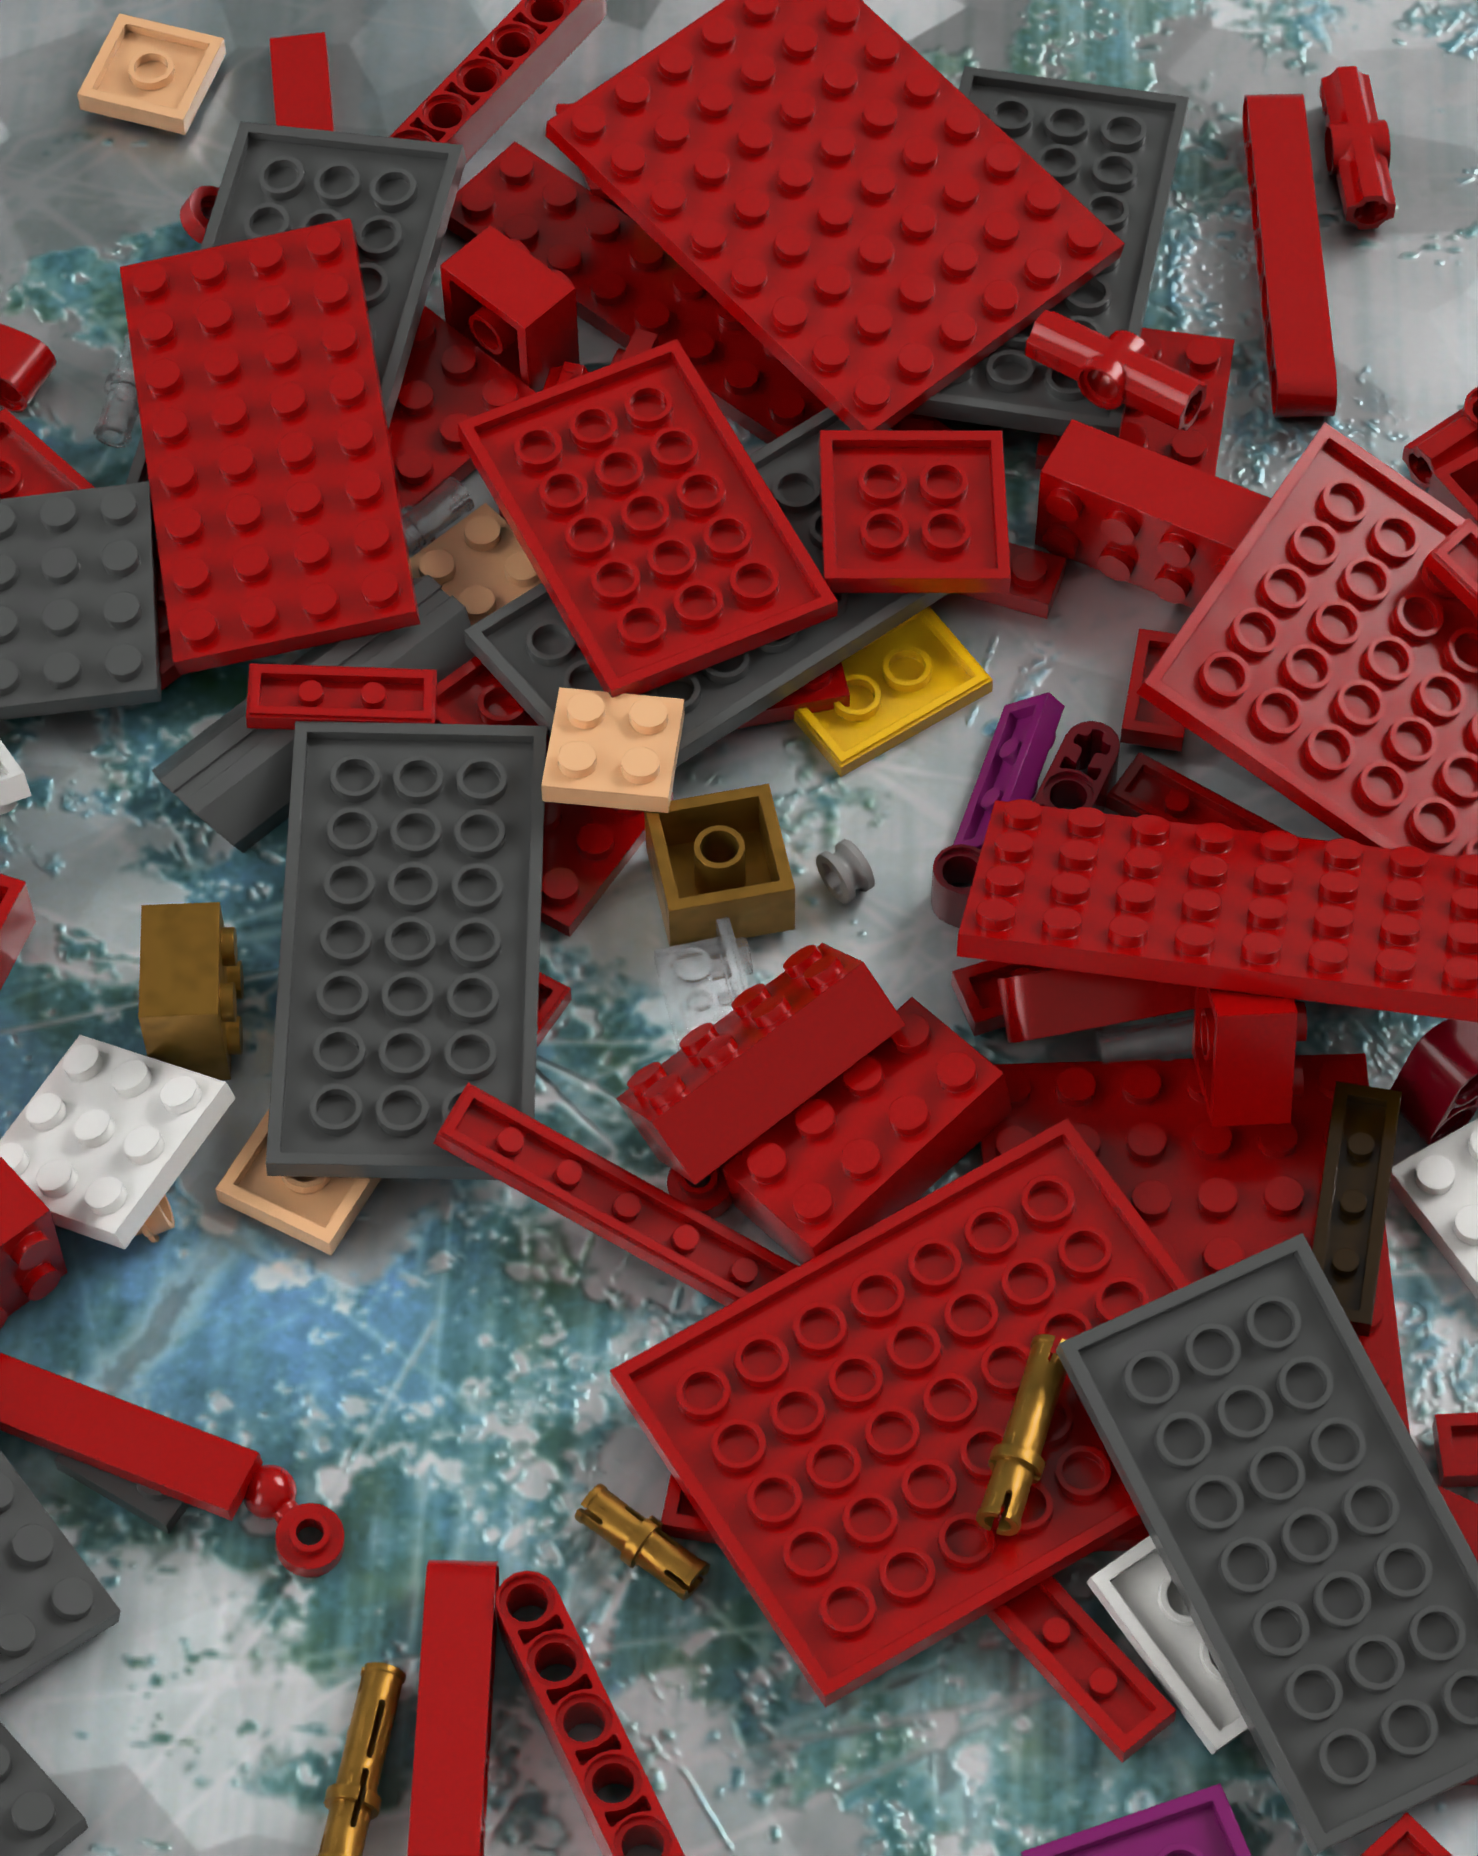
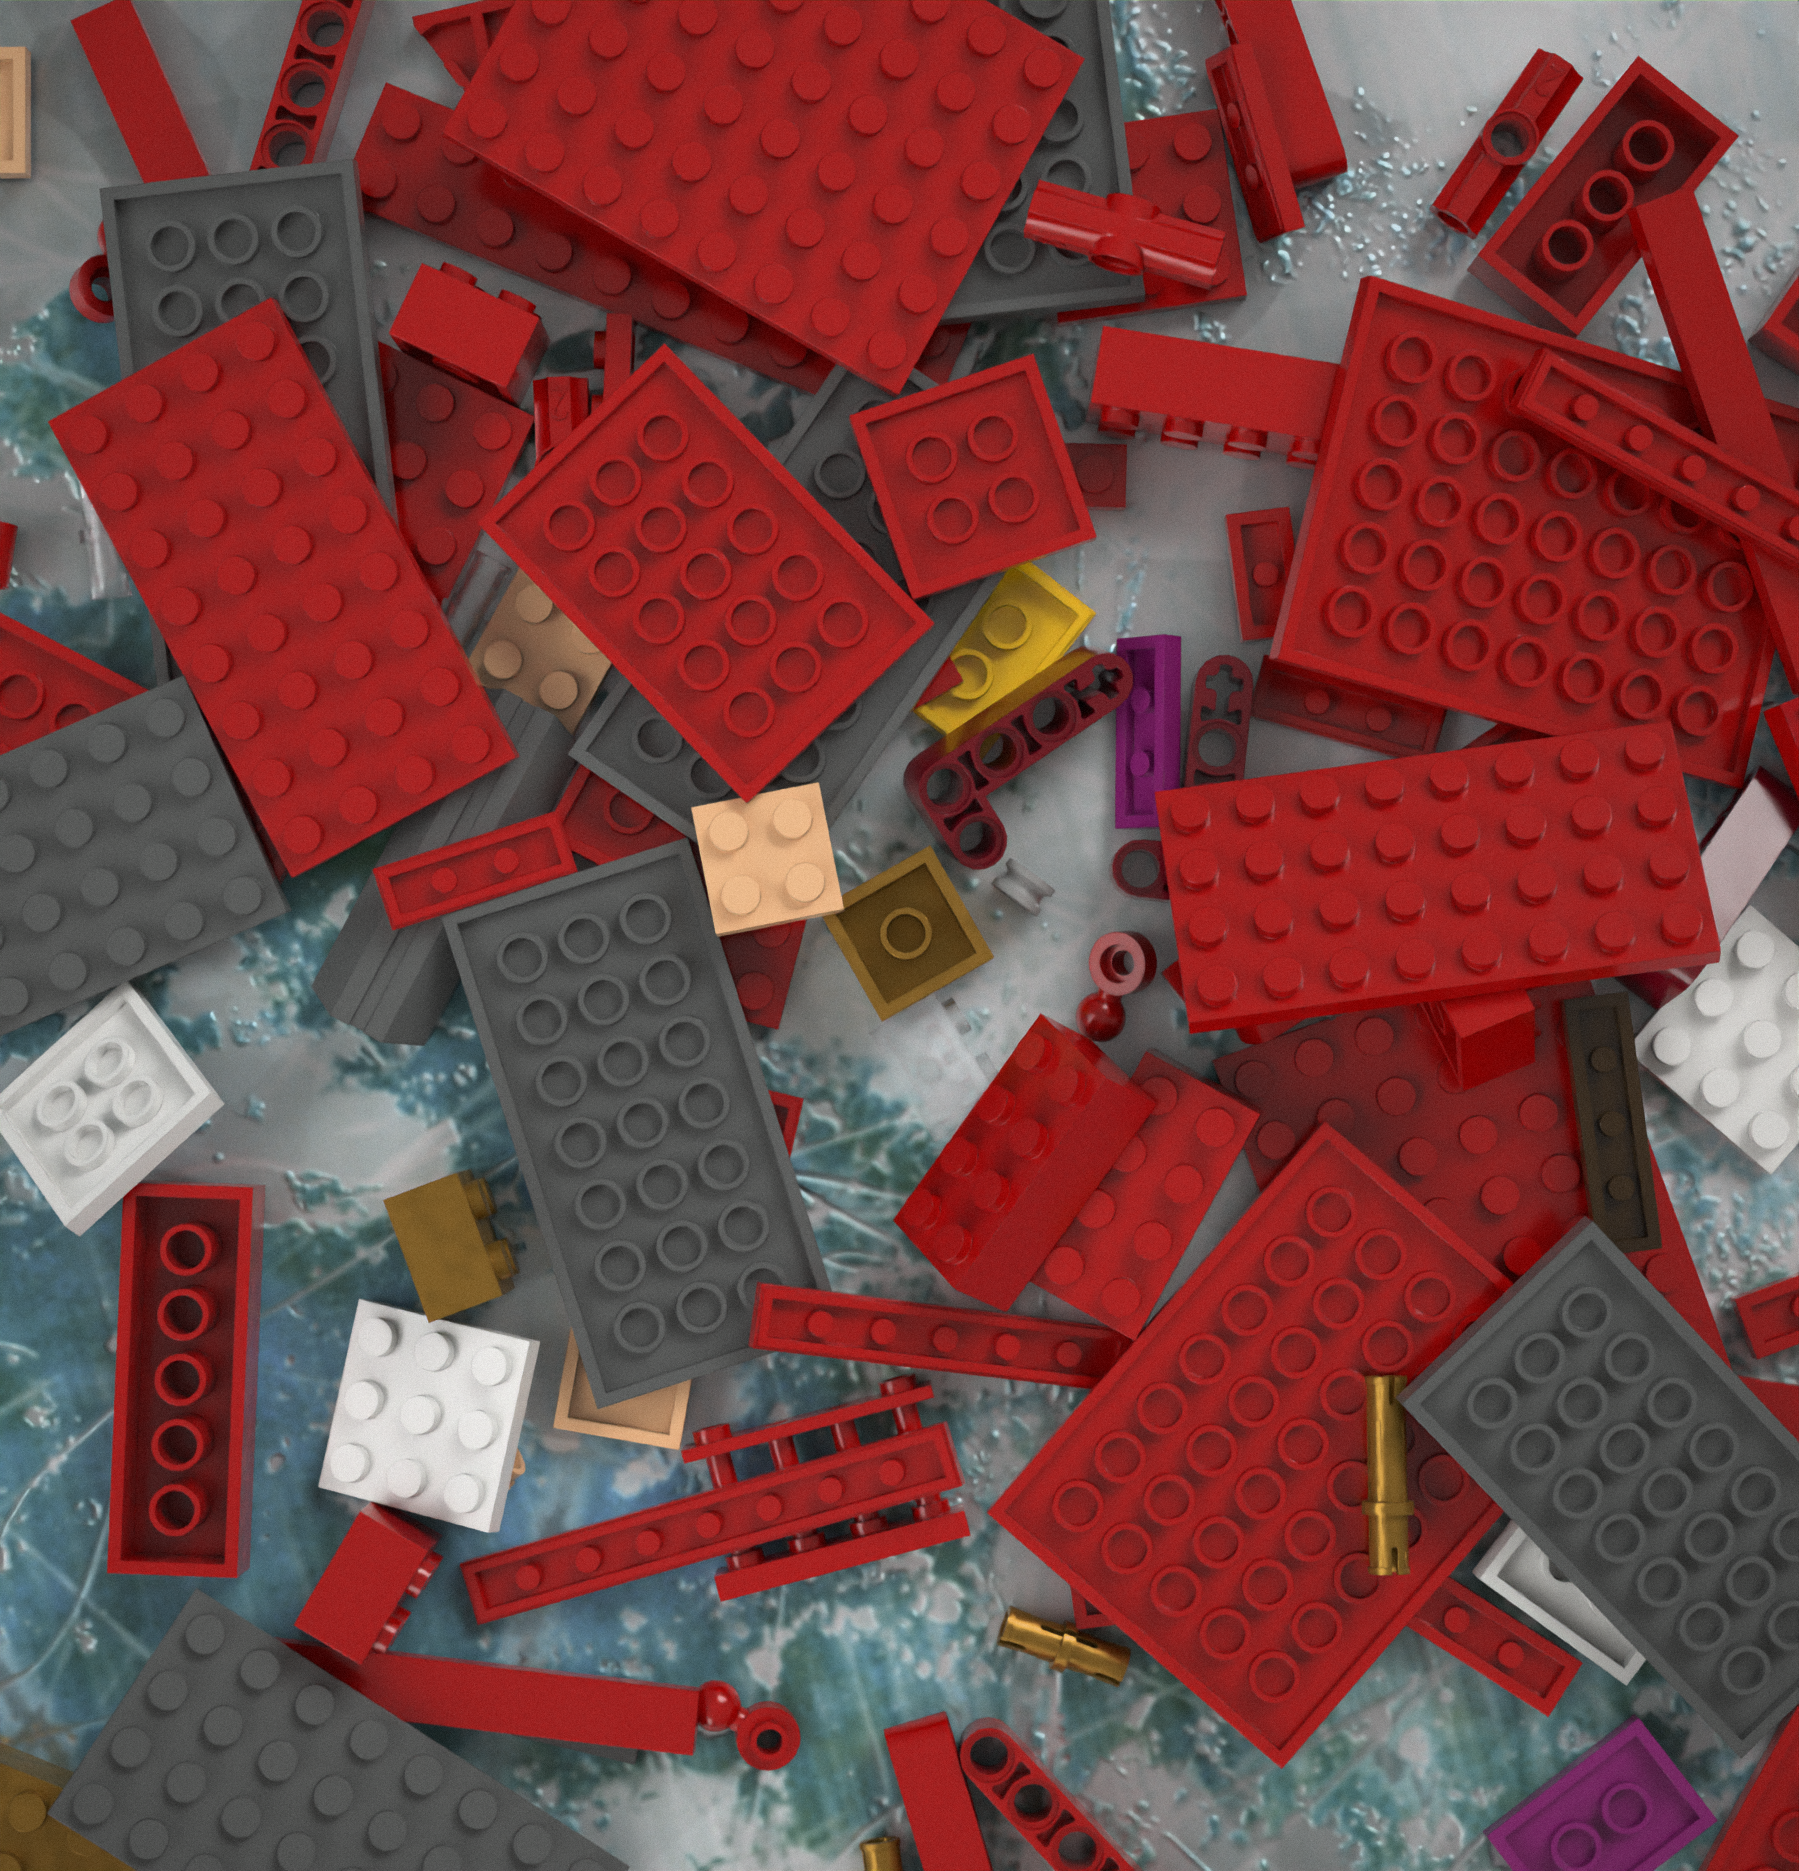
camera: 15 degrees left, 30 degrees up
none -> red tile [460,1421,966,1625]
none -> red fence [681,1373,971,1602]
none -> dark red beam [903,646,1133,870]
none -> red plate [1075,931,1157,1042]
none -> red tile [1204,40,1305,244]

